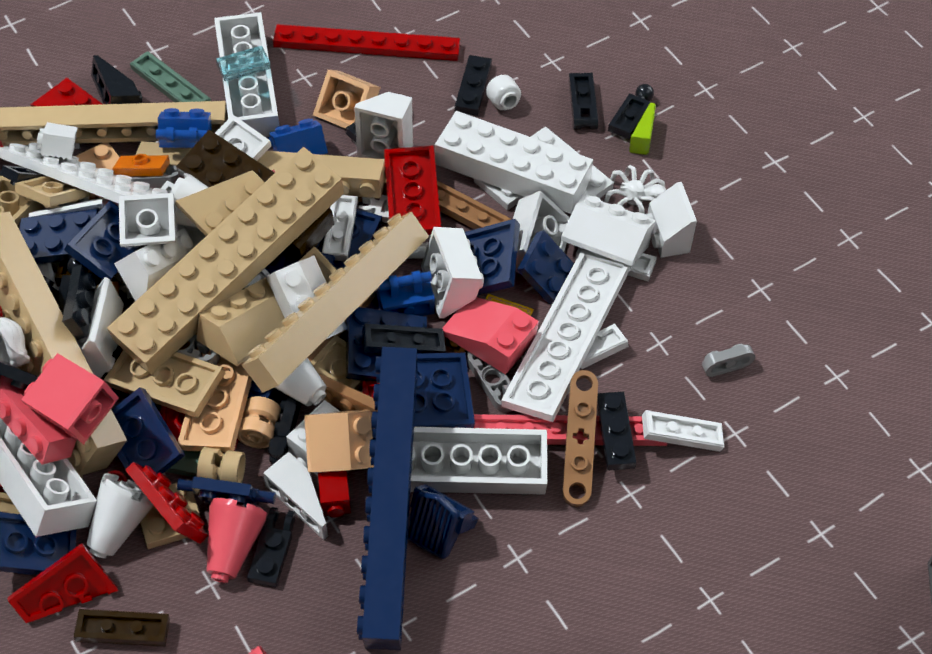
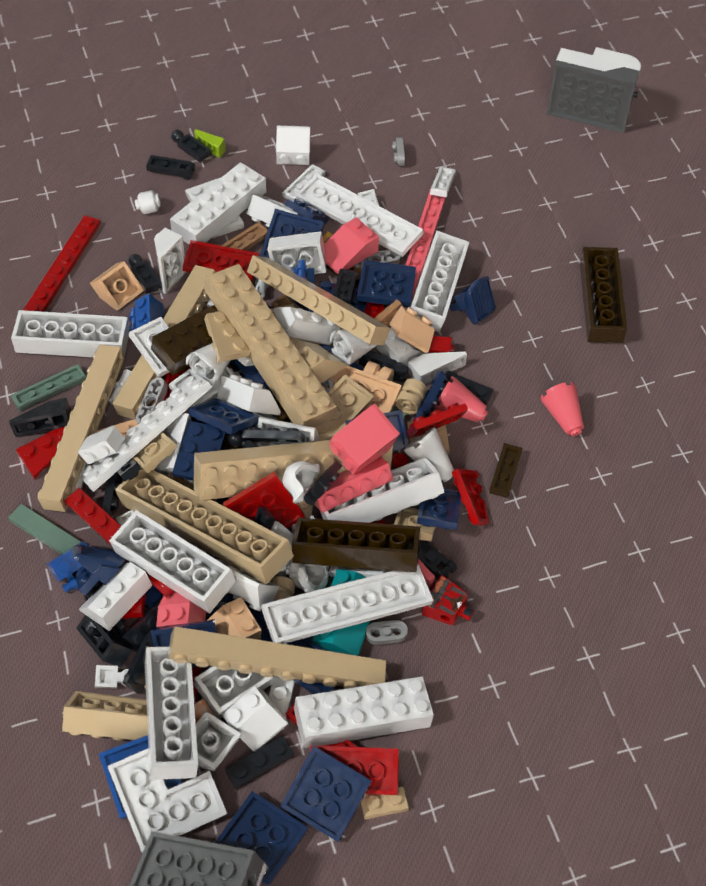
camera: 75 degrees left, 0 degrees up
orange plate [112,154,170,177] -> none
white slope [119,193,178,247] -> none
blue brick [156,108,212,148] -> none
clear light blue plate [216,46,271,82] -> none
dark blue brick [357,347,418,650] -> none
black plate [455,55,492,116] -> none
white slope [561,195,655,266] -> none
medium nougat piece [562,370,598,507] -> none
black plate [597,391,636,471] -> none
white animal [604,165,666,214] -> none

